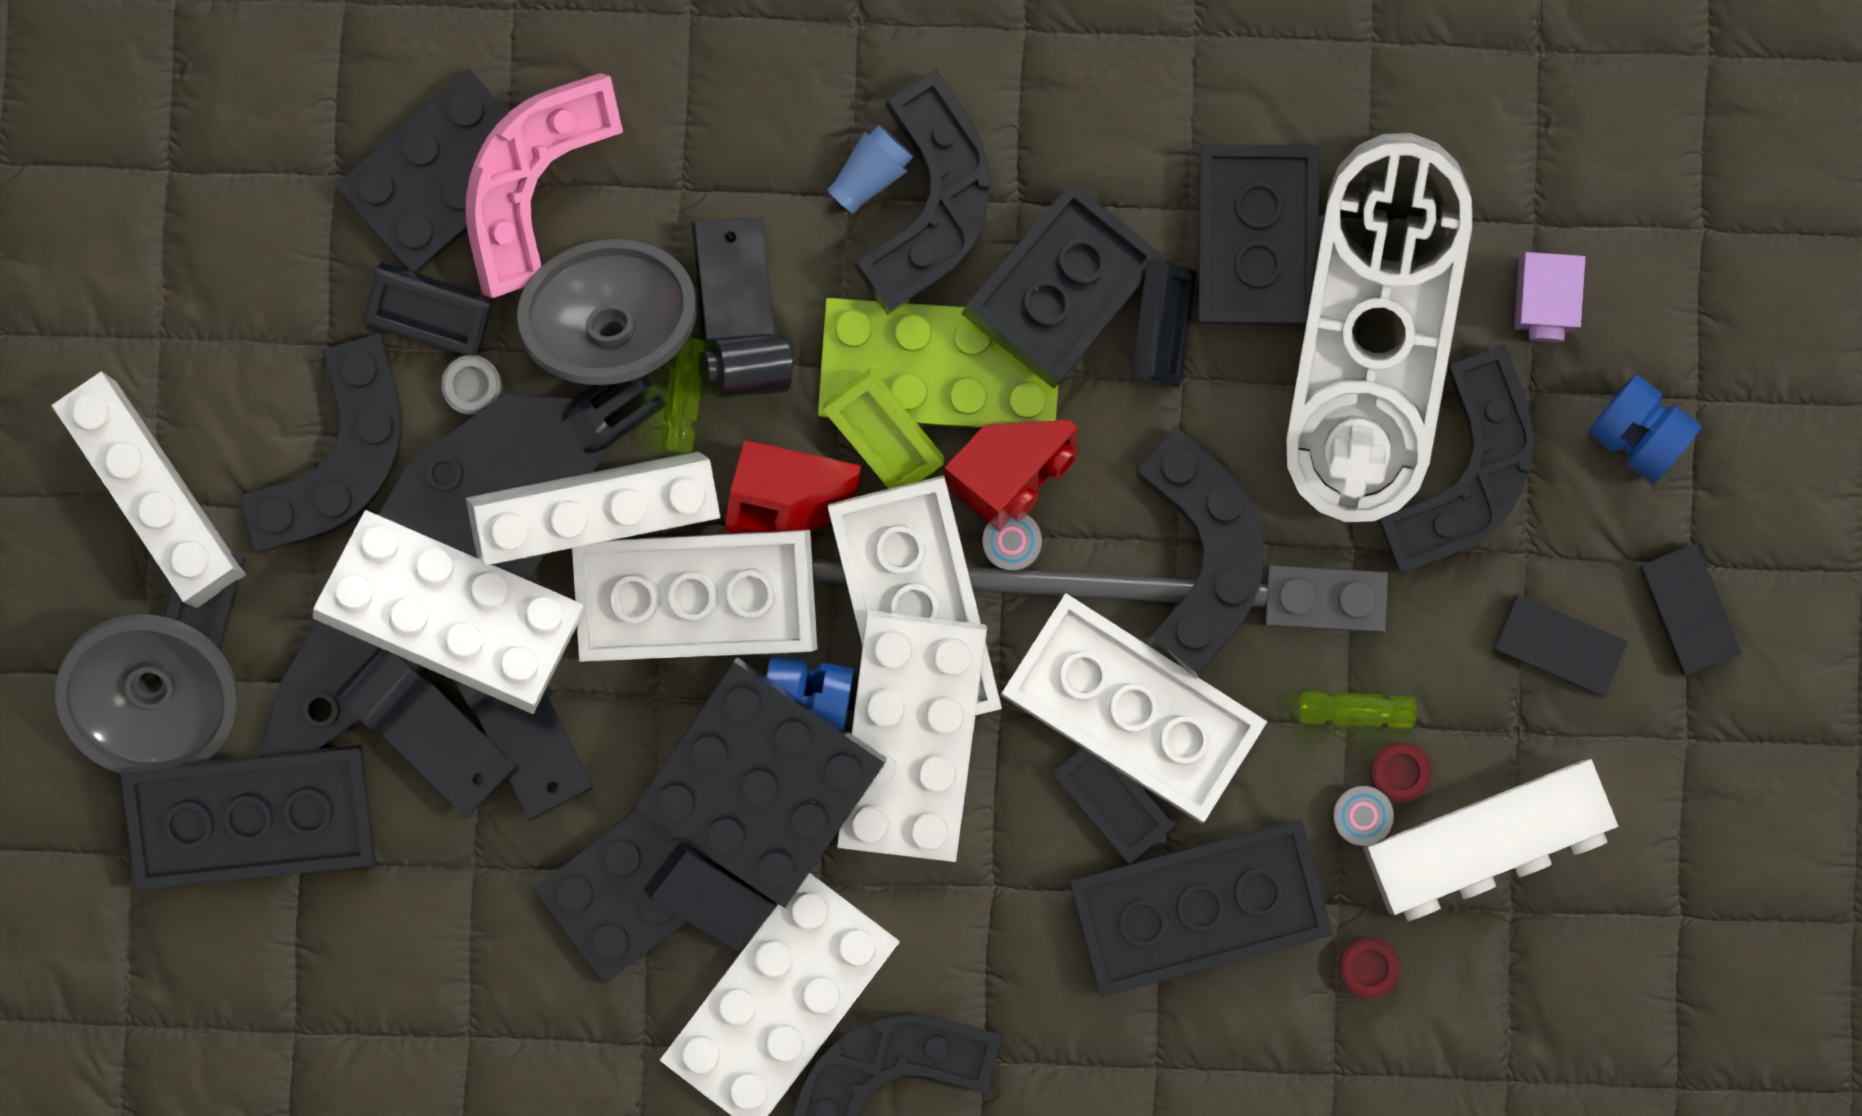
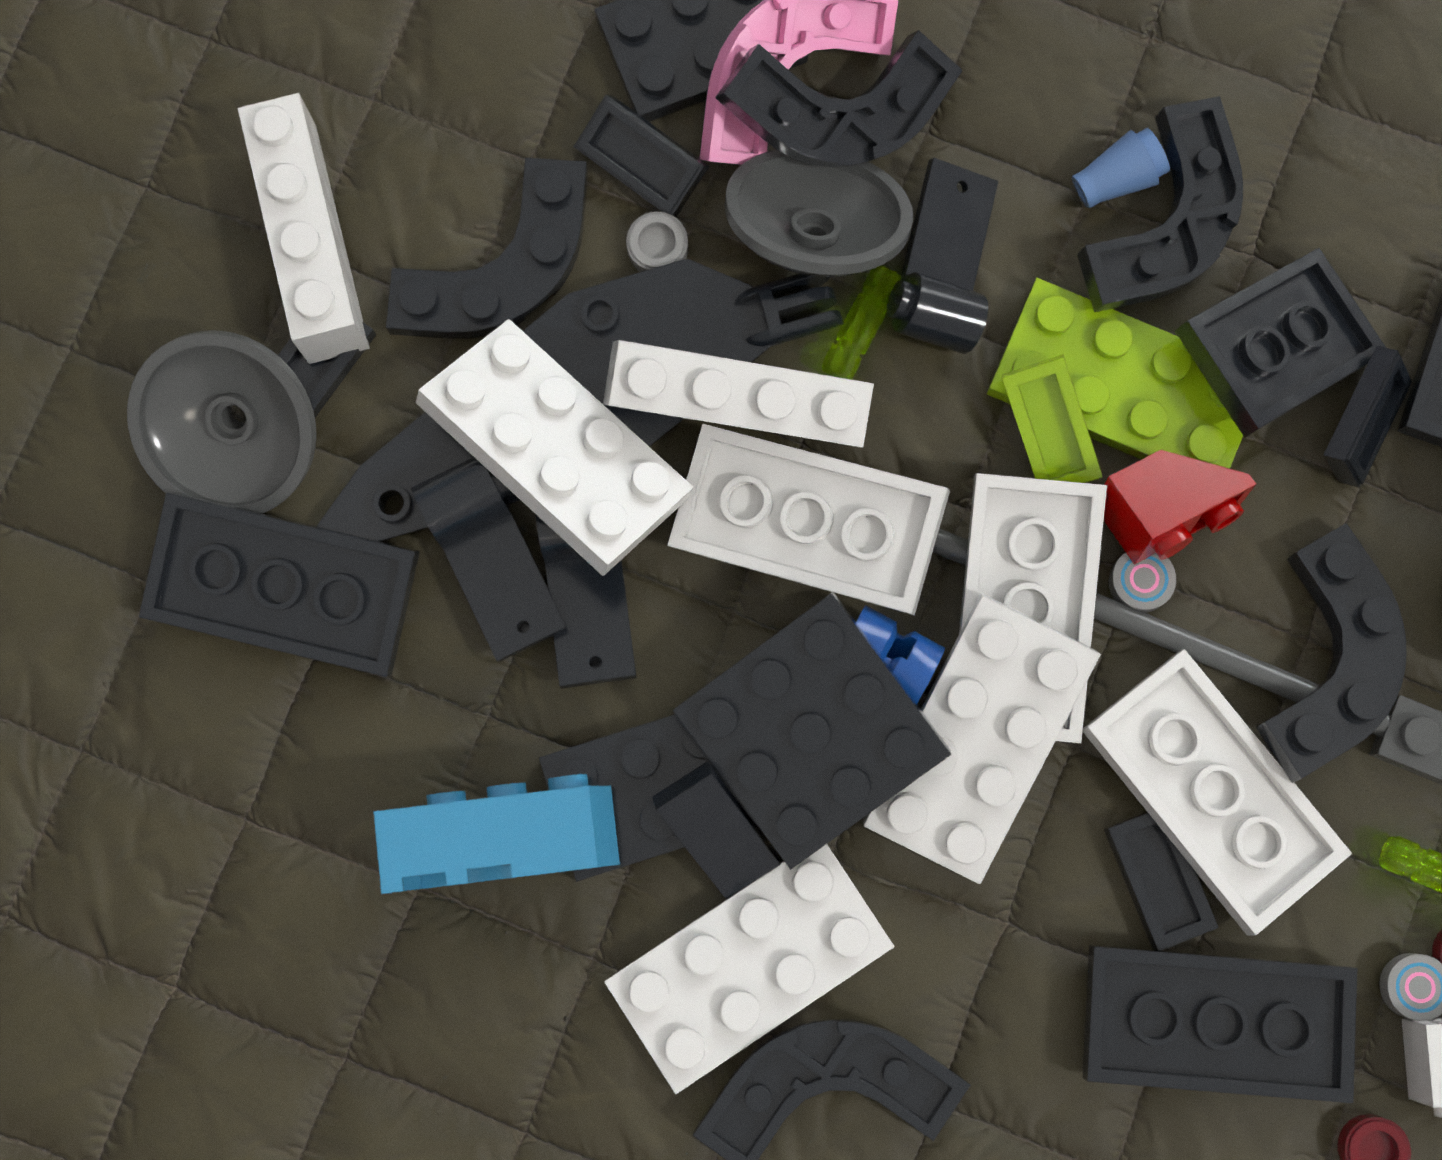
camera: 15 degrees right, 5 degrees down
red slope [724,440,861,533] -> none
none -> dark azure wedge [374,774,620,894]
none -> black plate [715,30,963,167]

